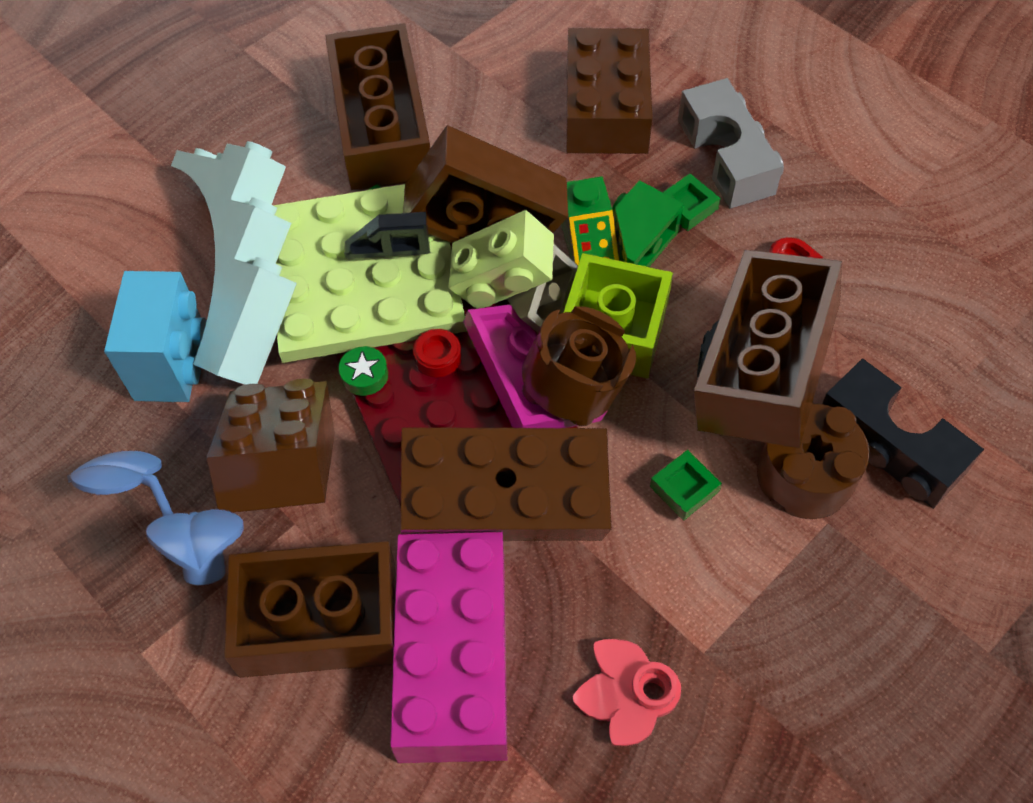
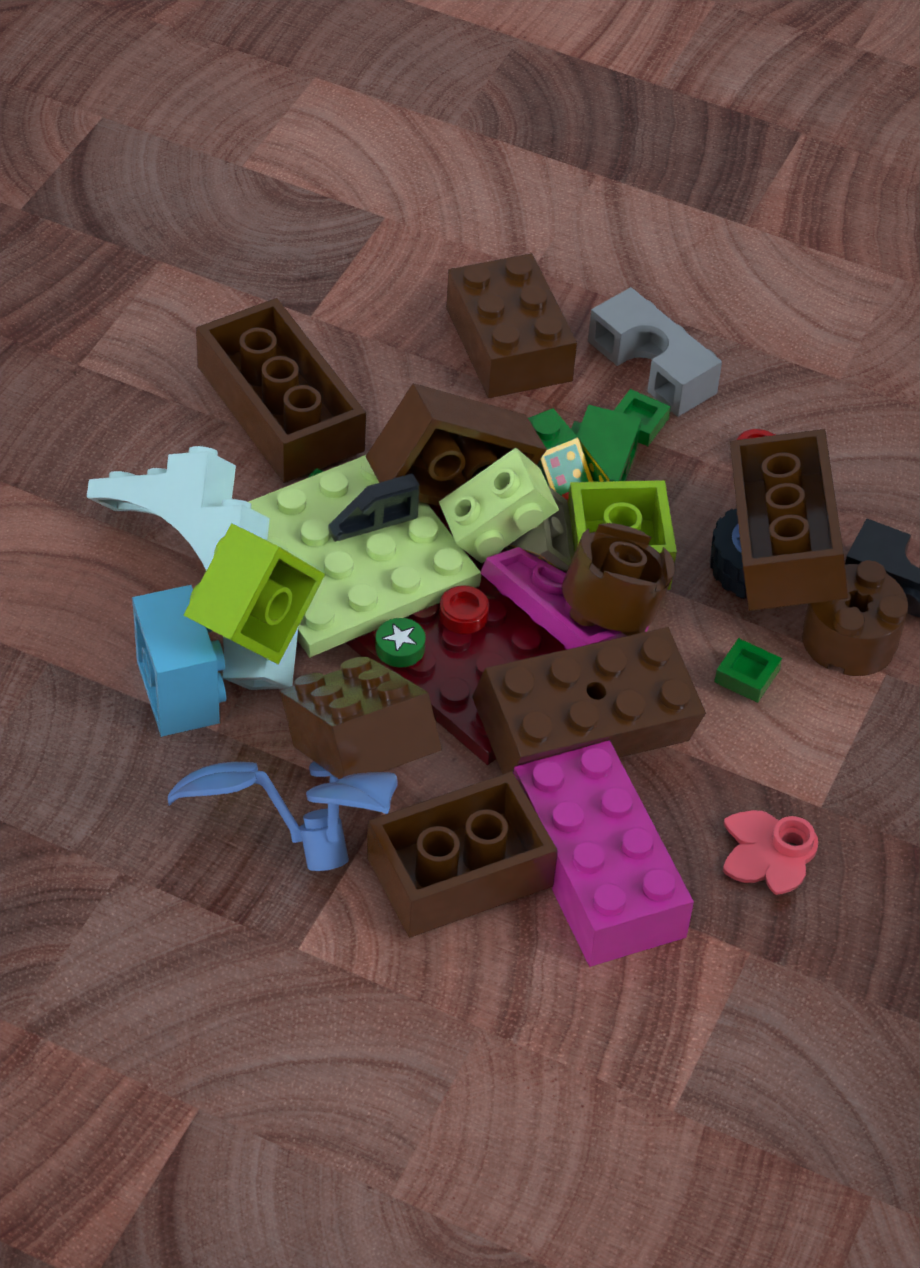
camera: 25 degrees left, 10 degrees down
none -> lime brick [183,523,326,665]

